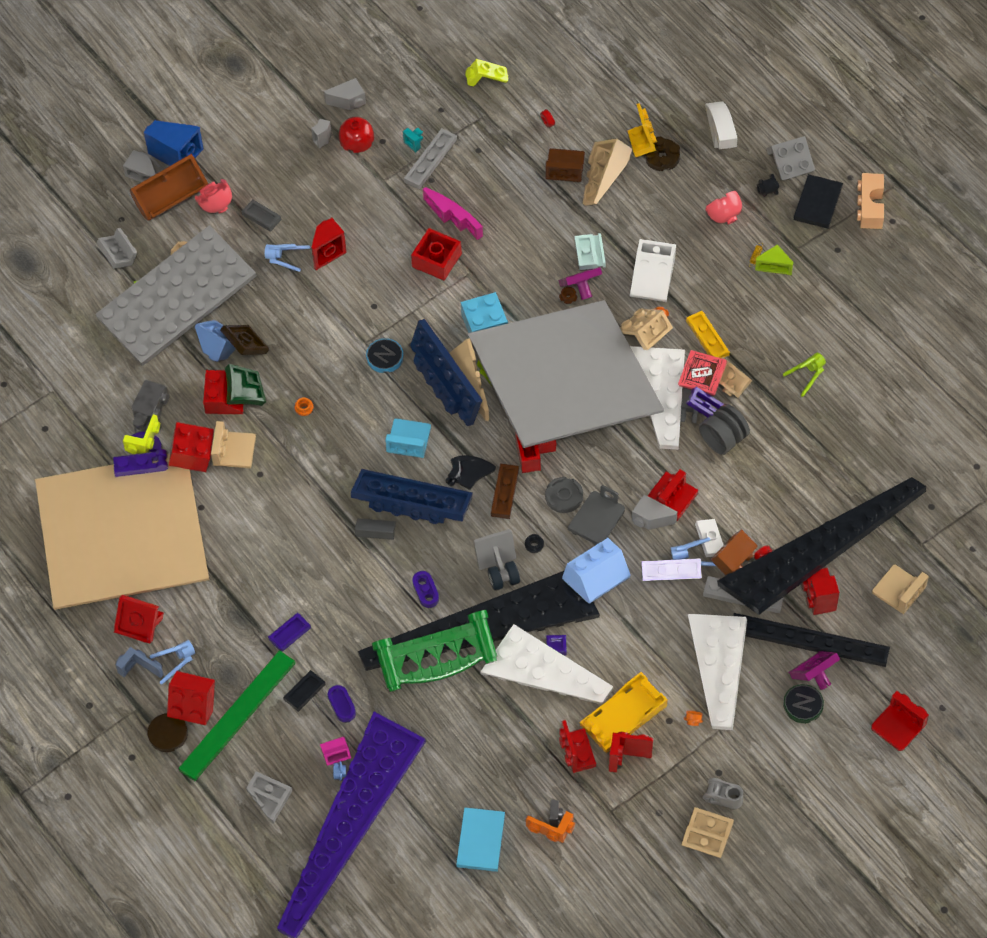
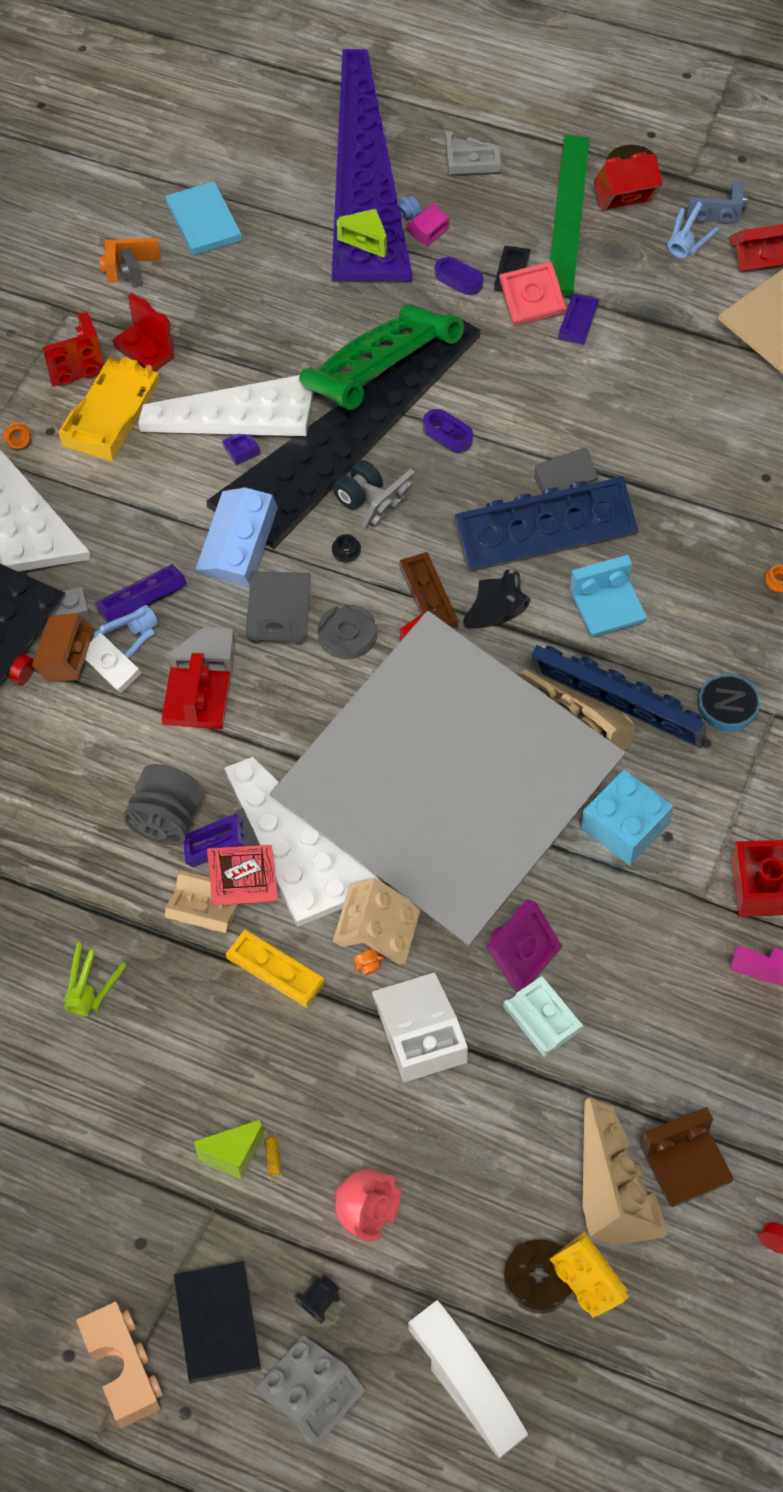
camera: 150 degrees right, 0 degrees up
none -> lime slope [337,209,387,258]
none -> coral tile [499,261,566,326]

